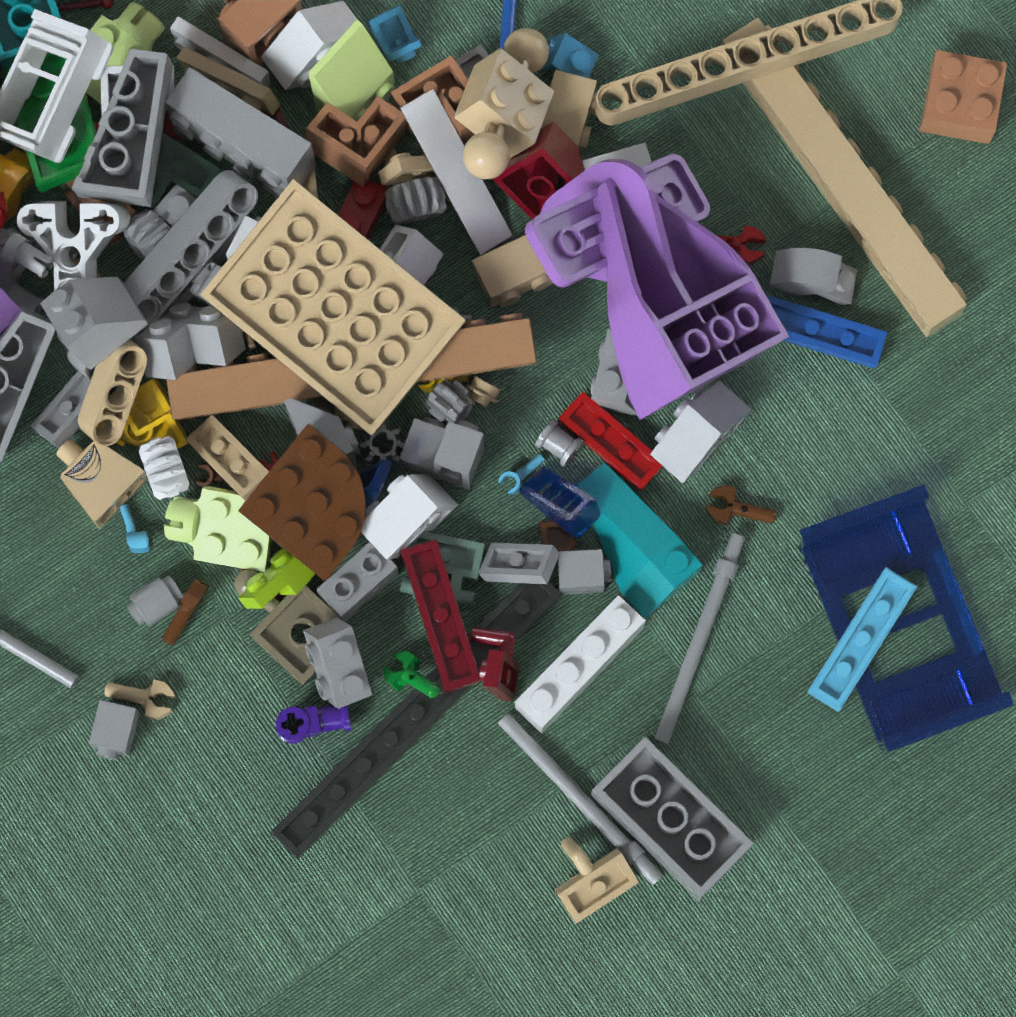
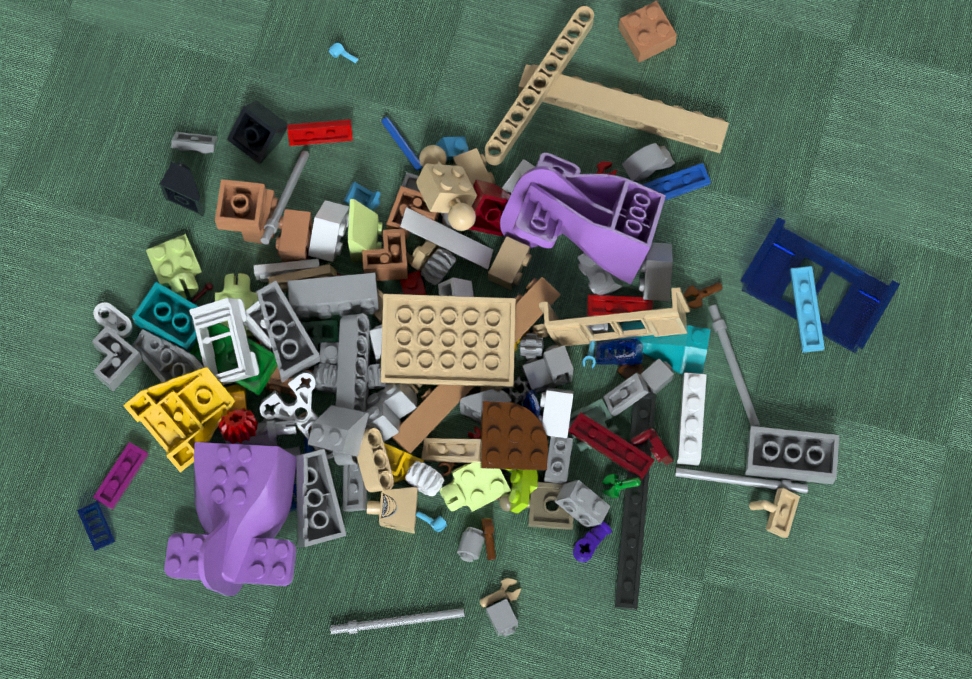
camera: 40 degrees left, 5 degrees down
none -> tan piece [539,288,690,347]

